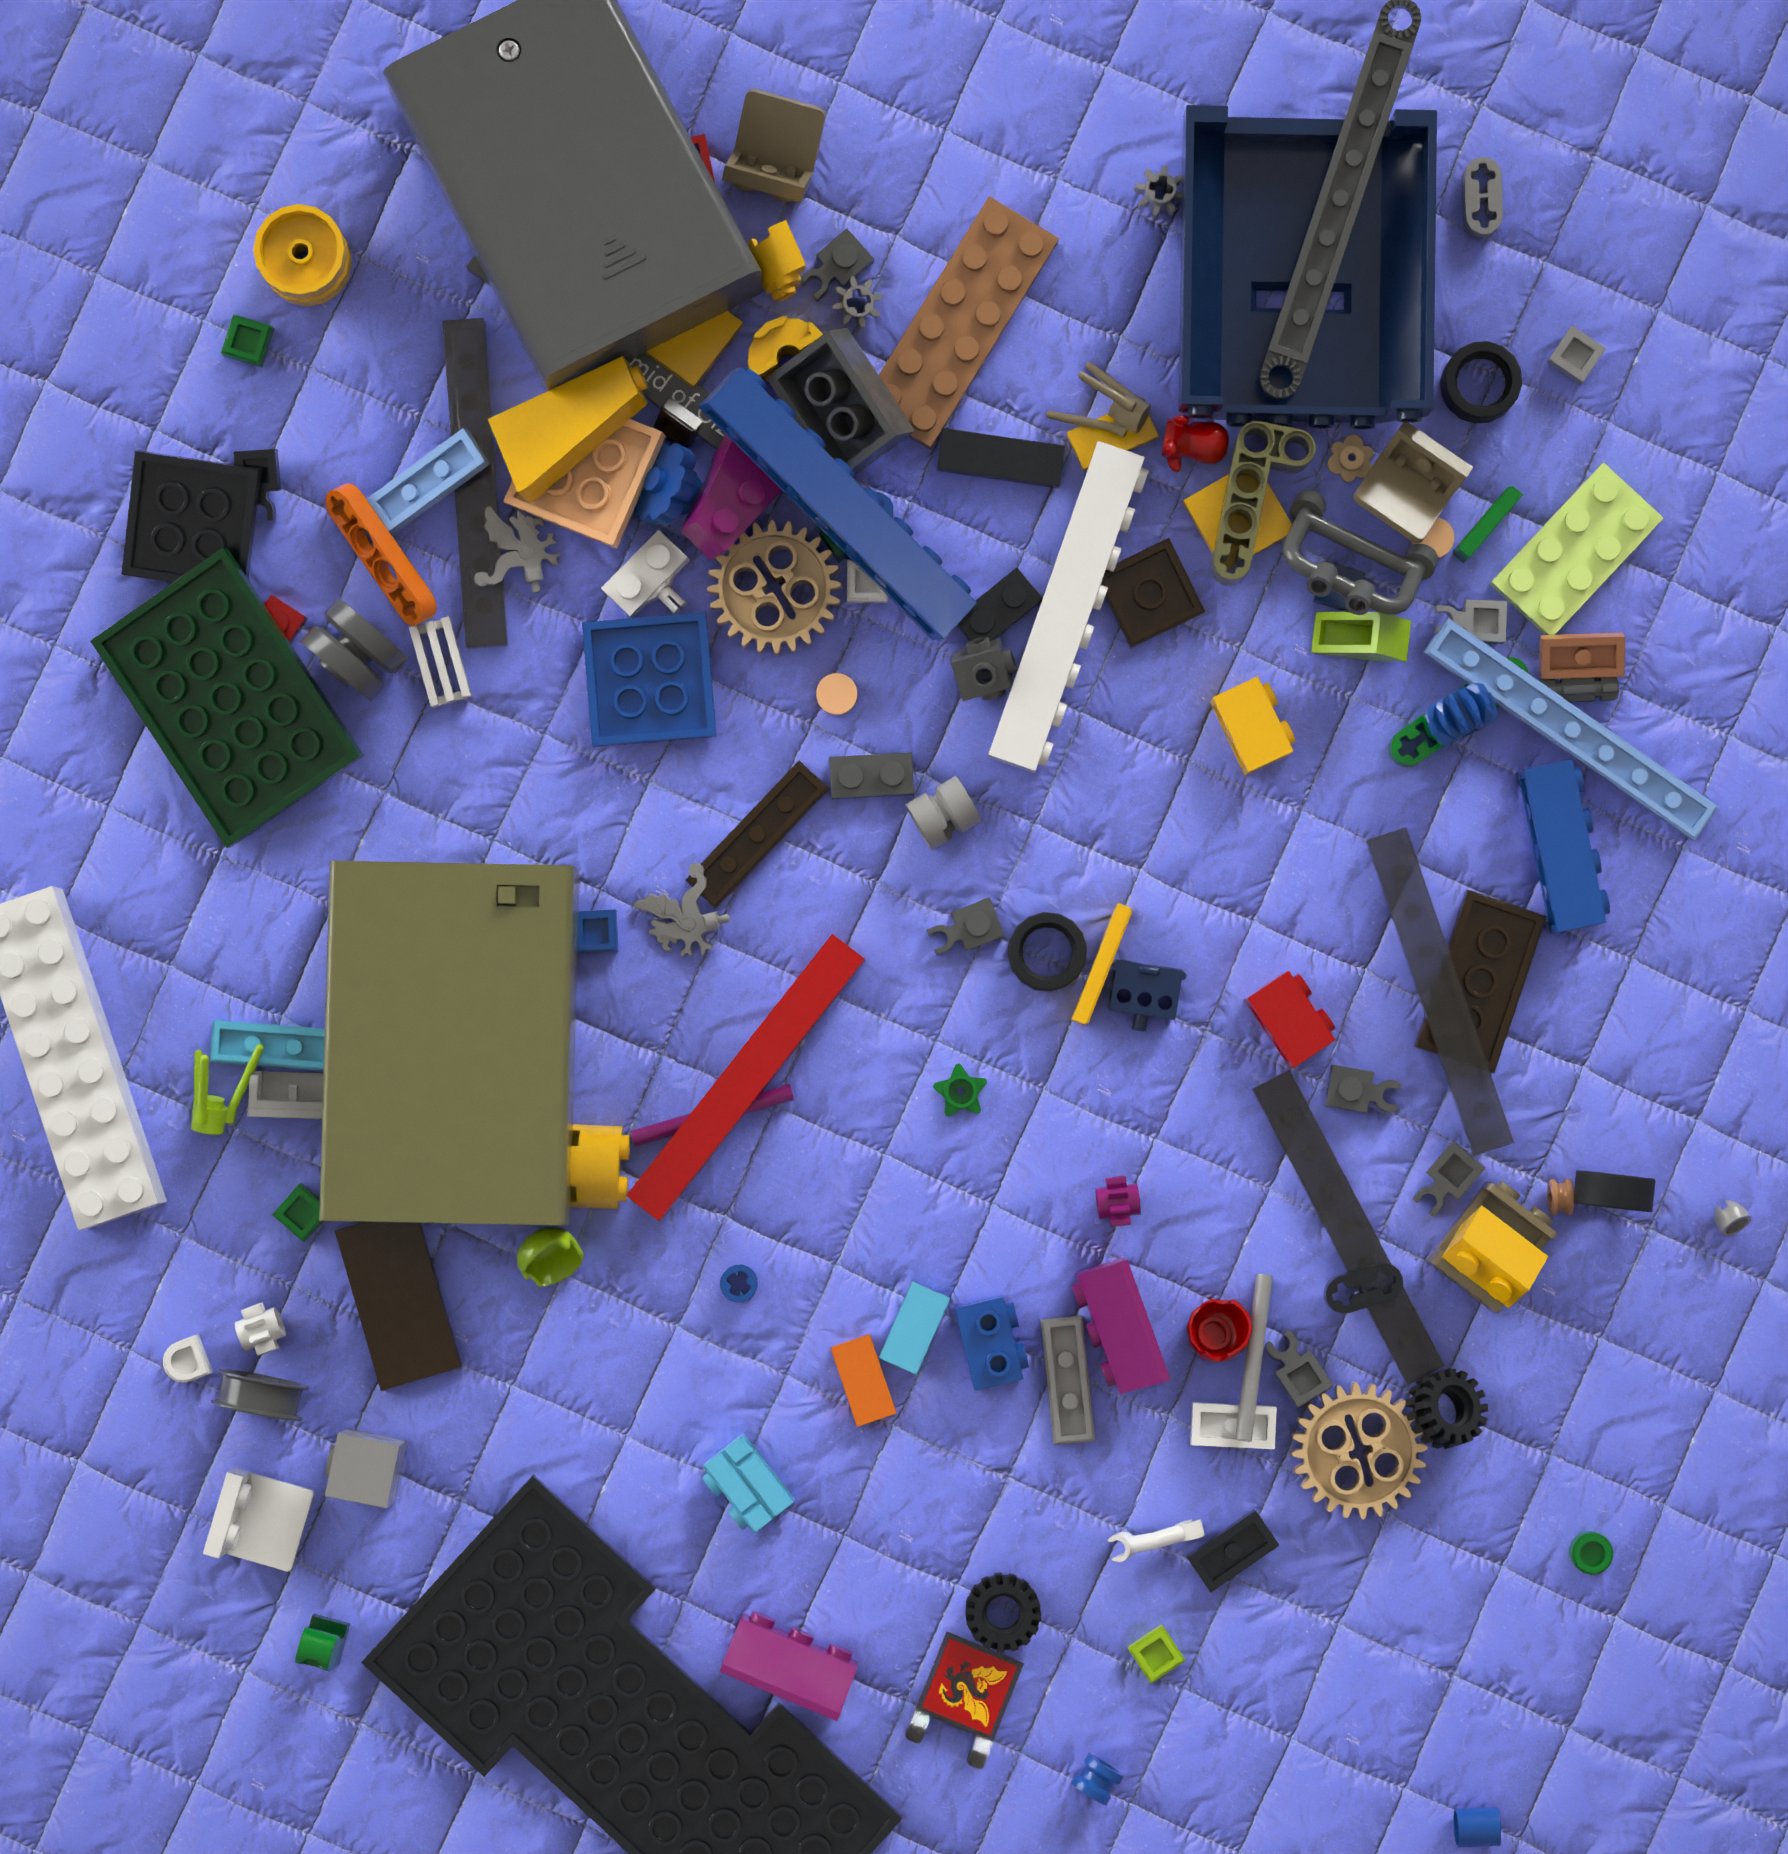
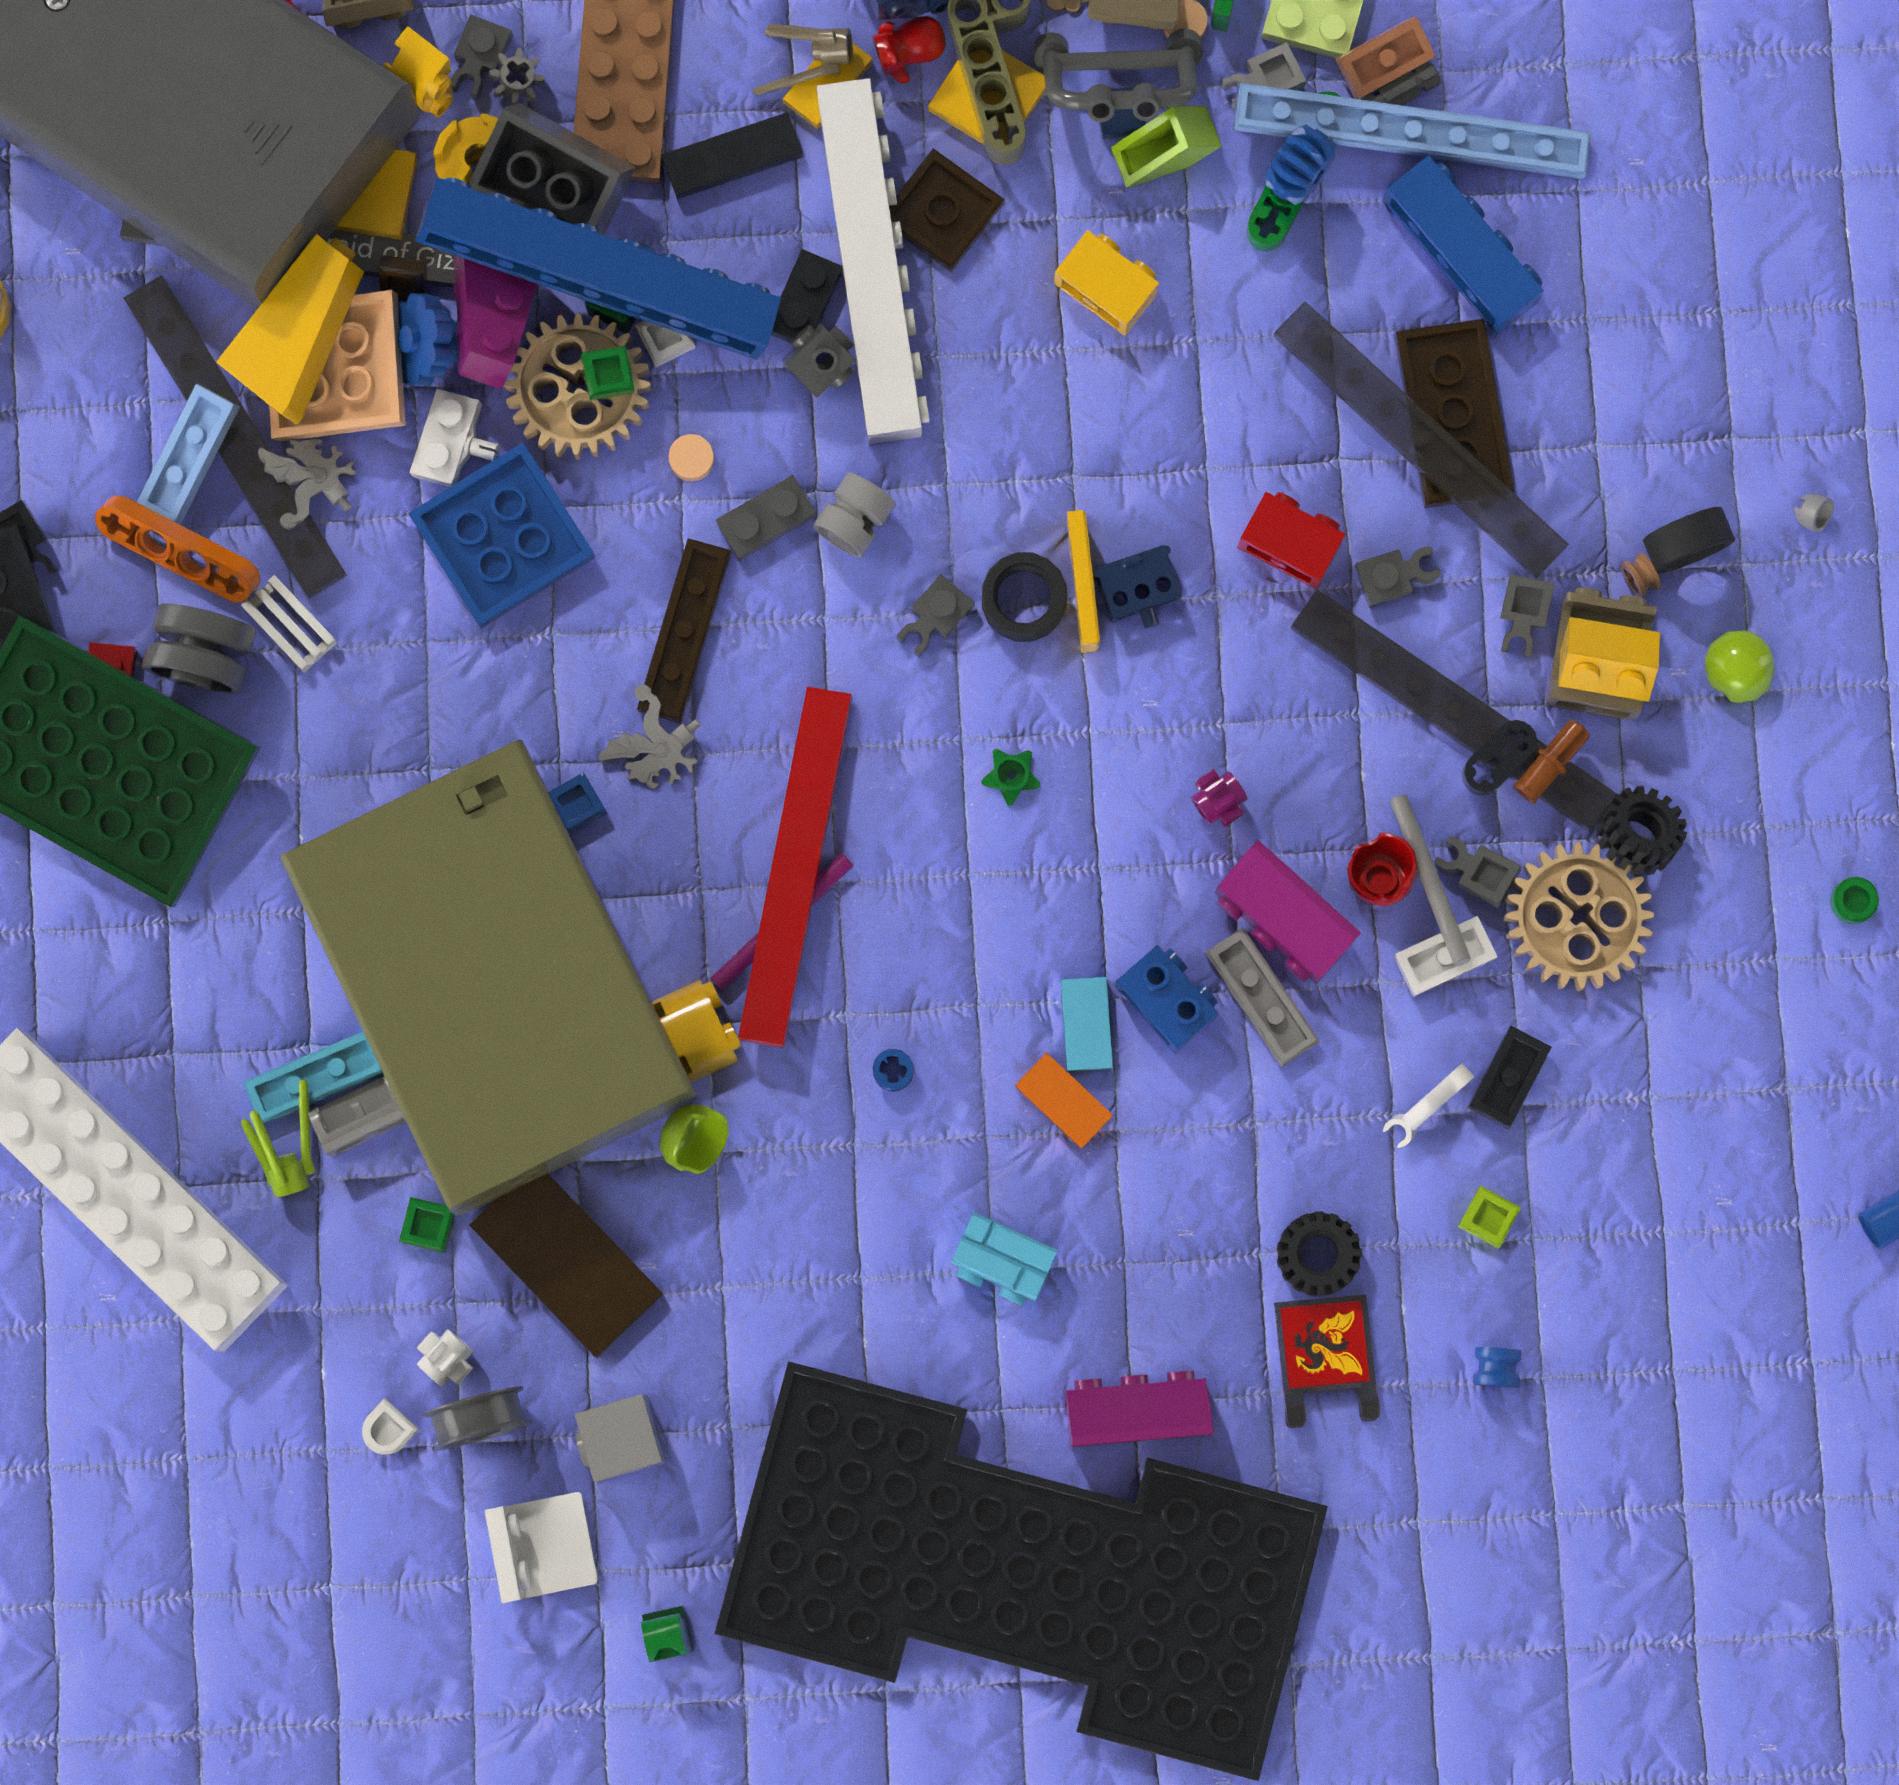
camera: 25 degrees left, 5 degrees down
none -> green tile [581,346,635,401]
none -> dark orange axle [1513,720,1590,804]
none -> lime hair [1704,630,1775,703]

